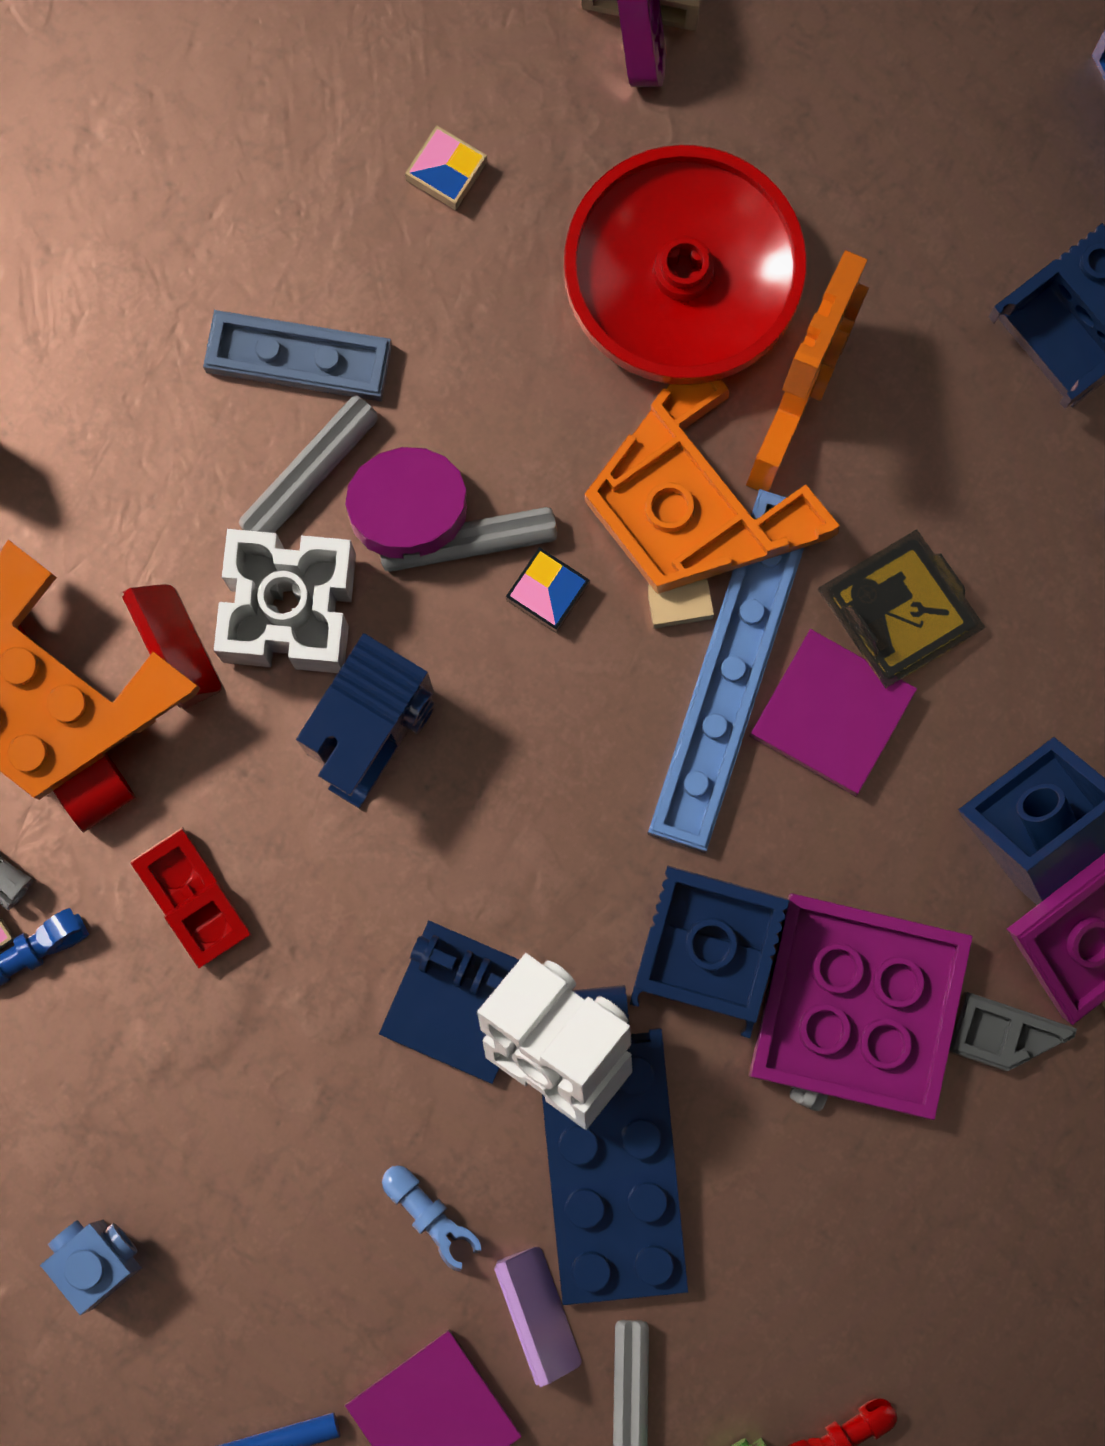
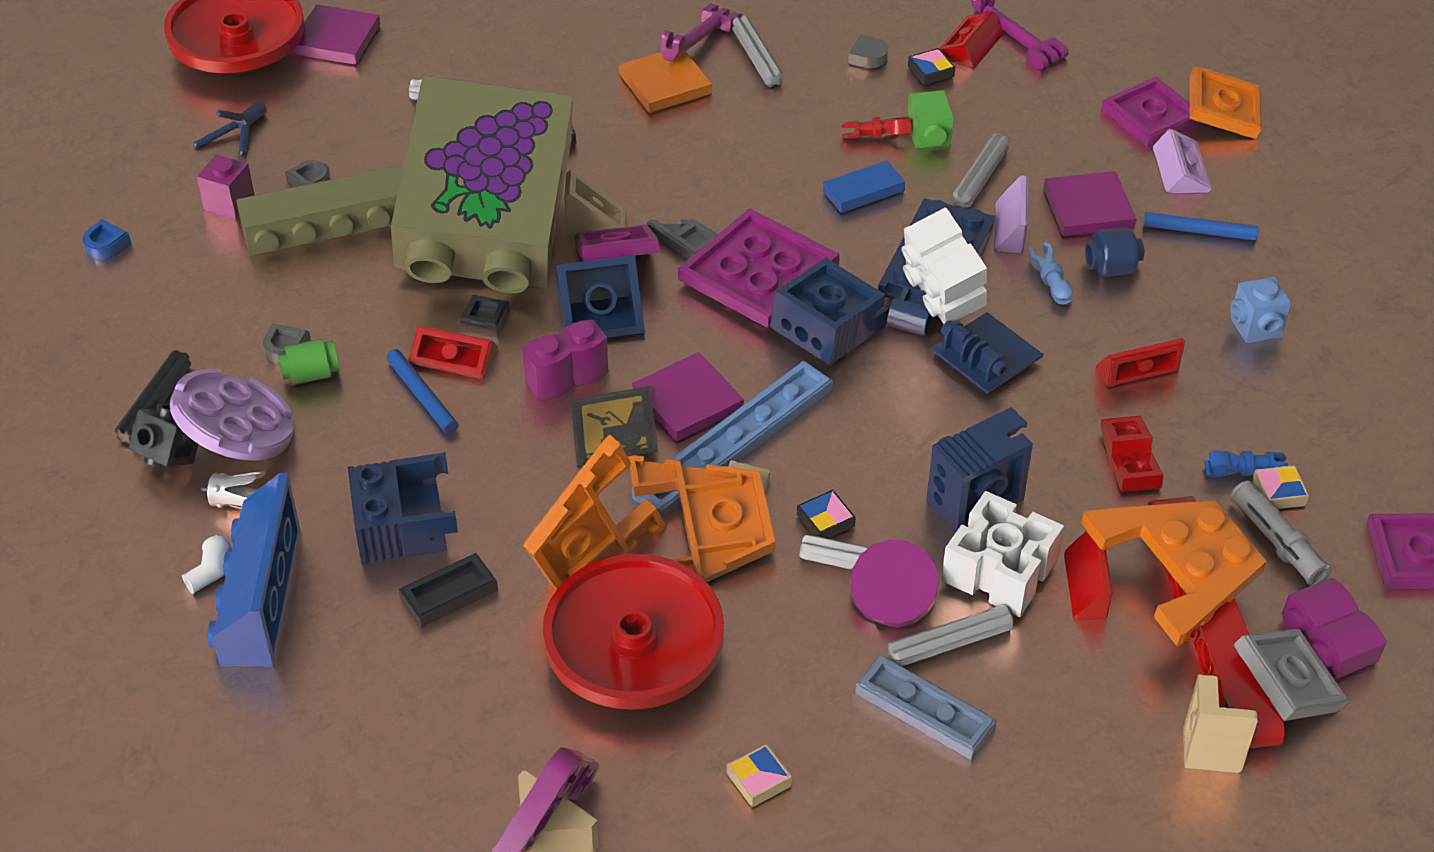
camera: 155 degrees left, 35 degrees down
none -> black tile [399,553,498,628]
none -> magenta brick [522,320,609,400]
none -> blue tile [823,160,906,213]
none -> dark blue head [1085,227,1145,278]
none -> red slope [1096,338,1185,387]

